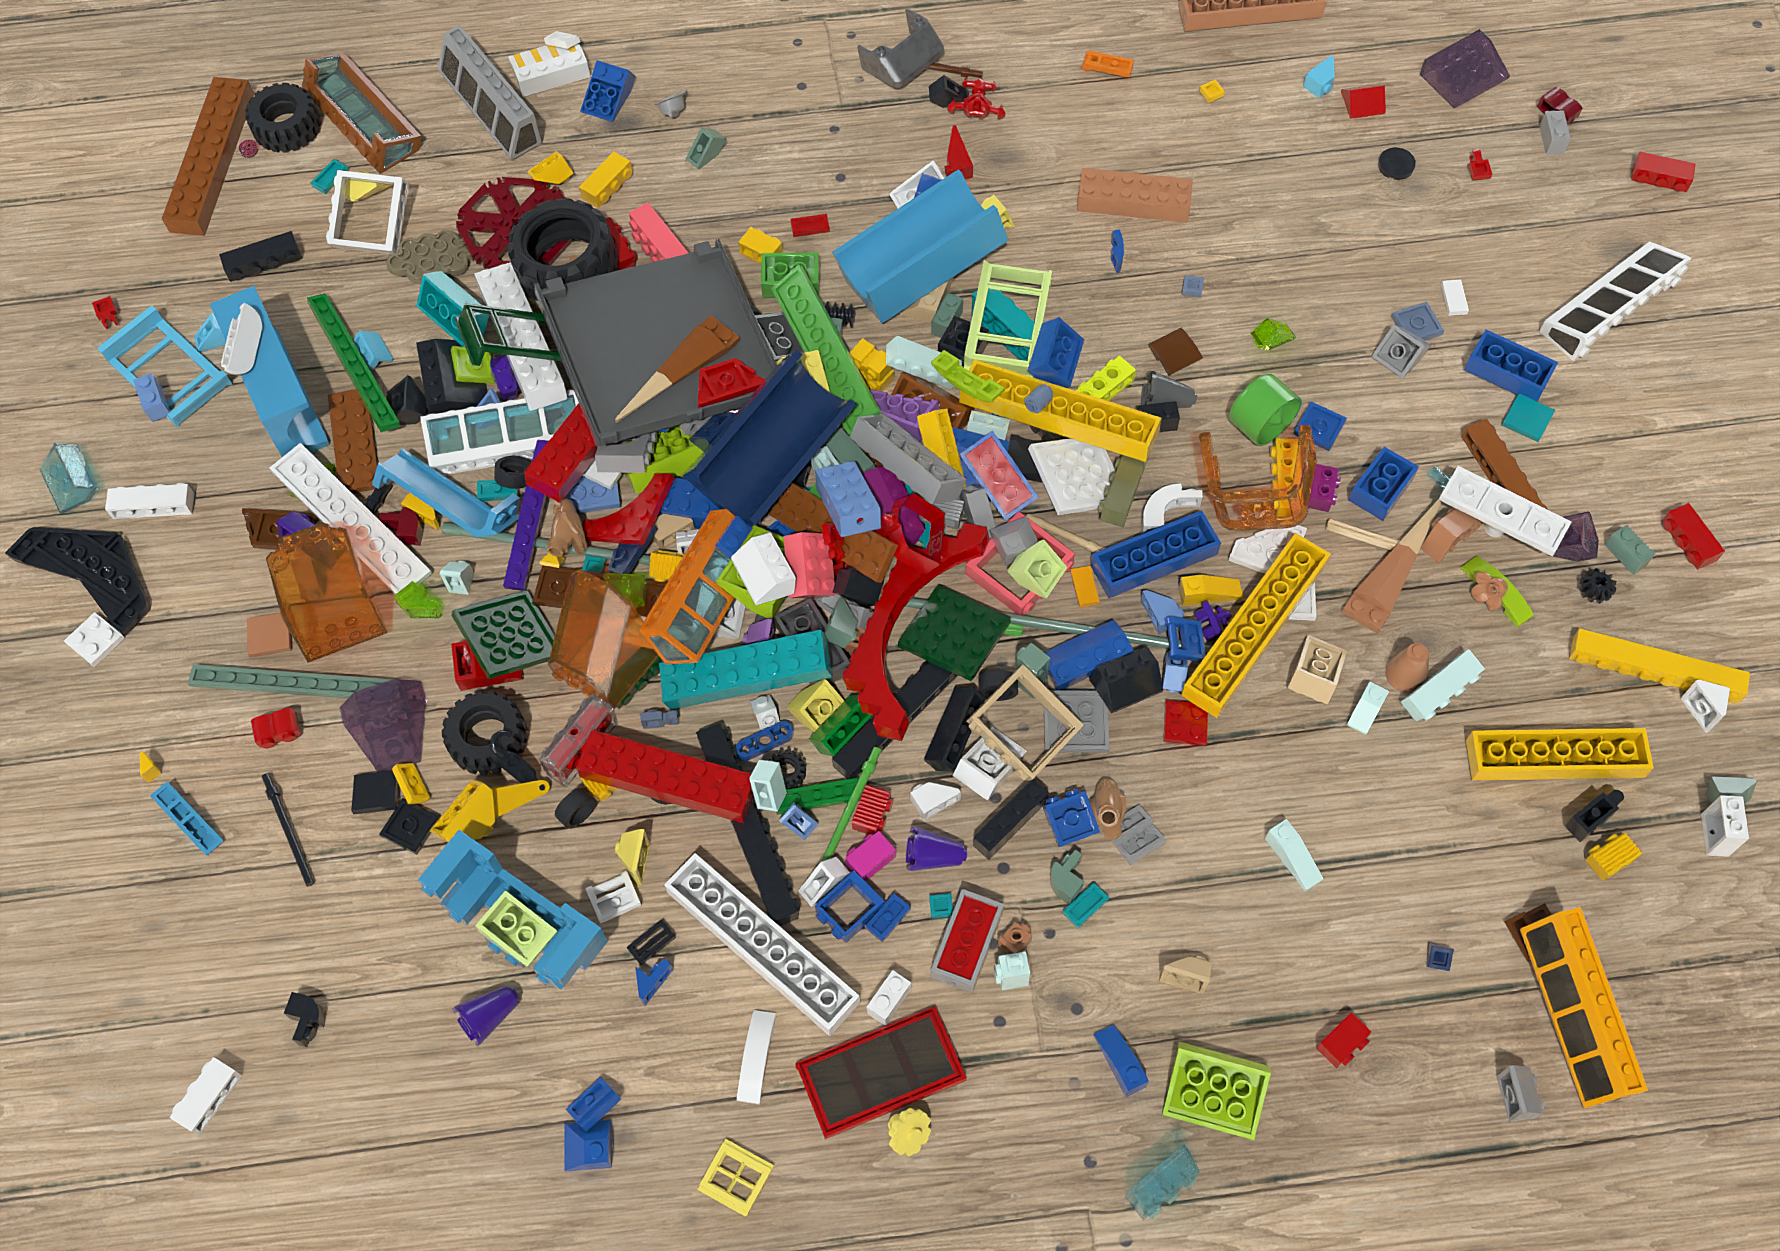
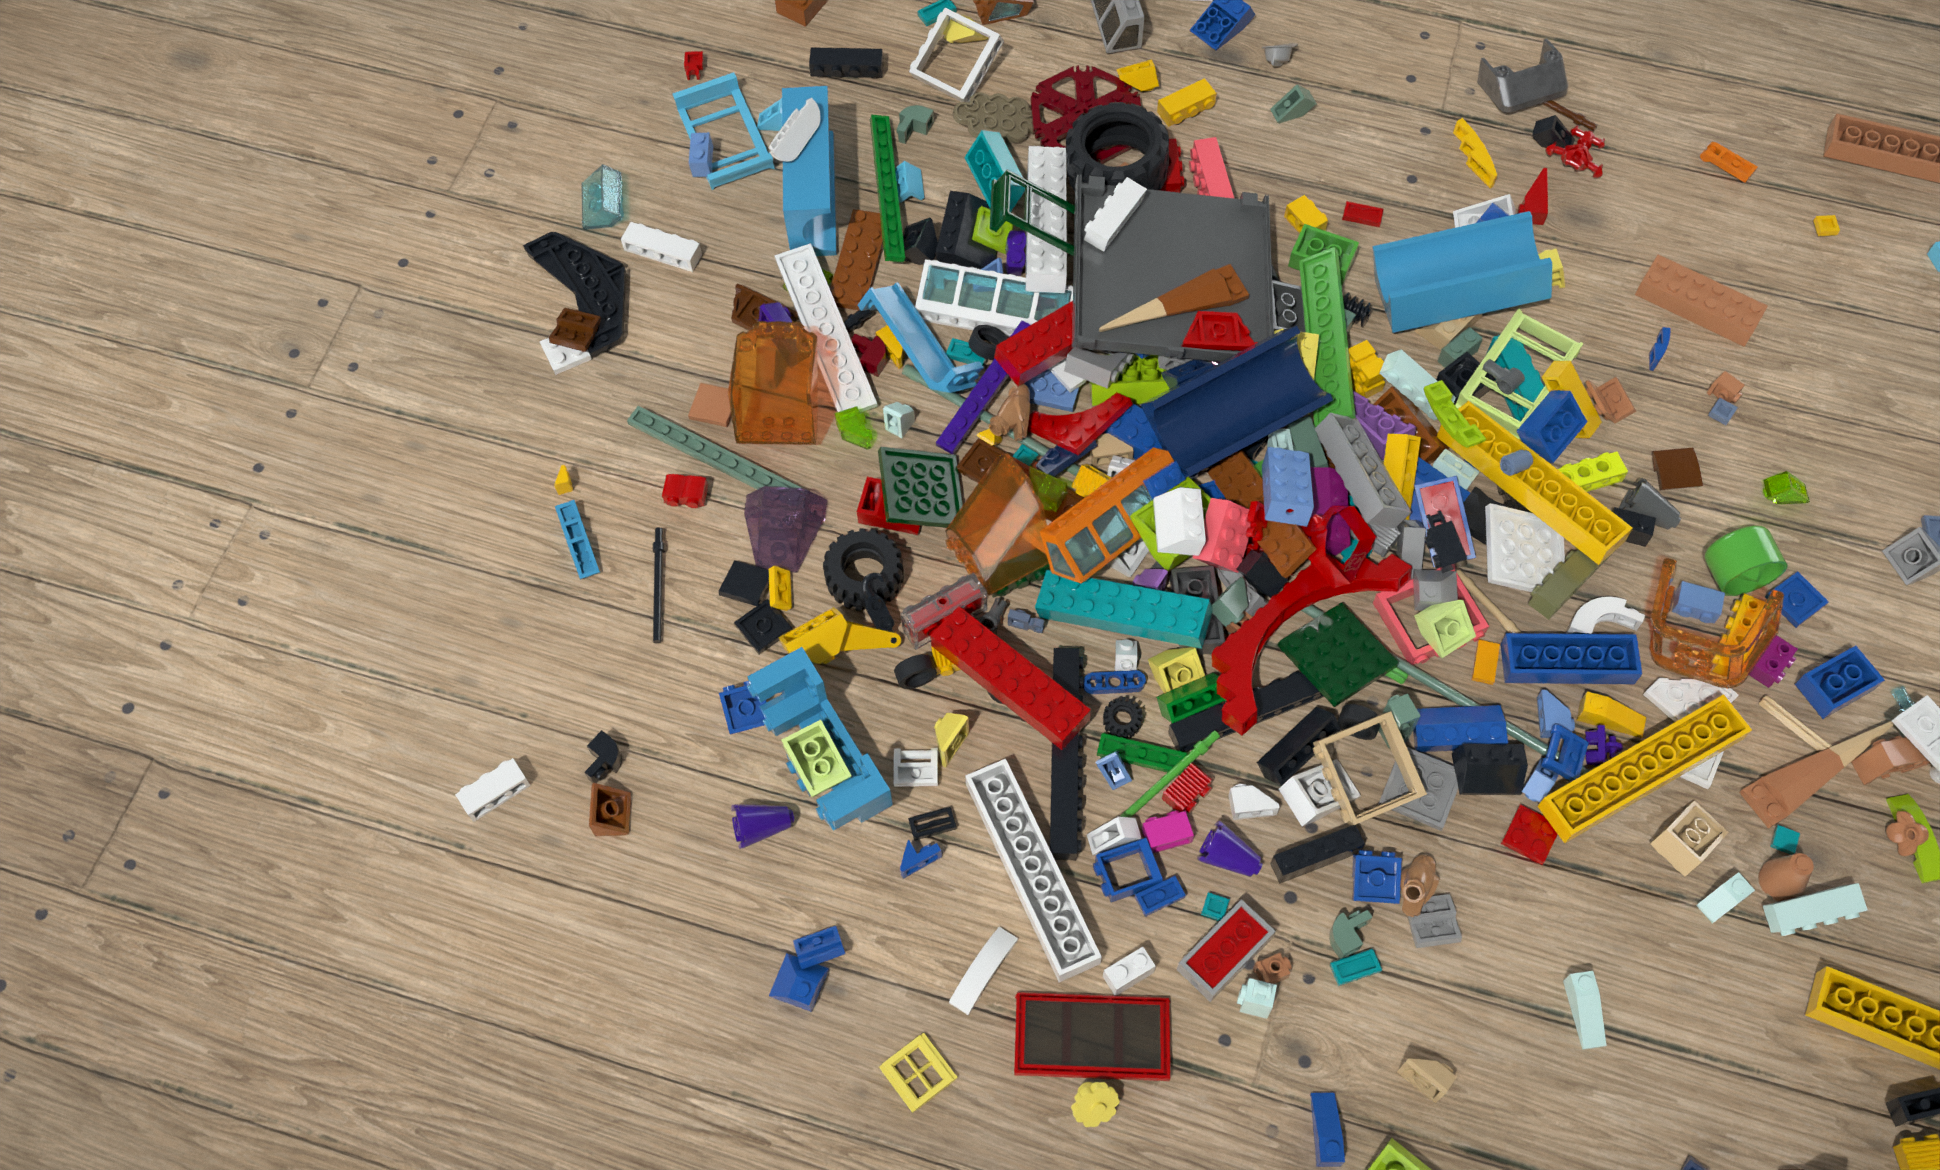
camera: 25 degrees right, 0 degrees up
light aqua brick [749,760,787,812] -> none
none -> reddish brown slope [549,308,601,352]
none -> dark orange slope [589,783,631,836]
none -> blue plate [719,681,767,735]
none -> sand green brick [896,105,934,144]
none -> dark grey pin [979,598,1007,635]
none -> white brick [1084,177,1147,252]
none -> black brick [1424,510,1467,573]
none -> yellow slope [1453,118,1497,189]
none -> dark grey pin [1482,359,1525,395]
none -> yellow brick [1542,361,1602,438]
none -> nougat bracket [1585,377,1636,424]
none -> medium blue brick [1672,581,1725,624]
none -> nougat brick [1707,371,1745,403]
none -> teal tile [1770,825,1800,855]

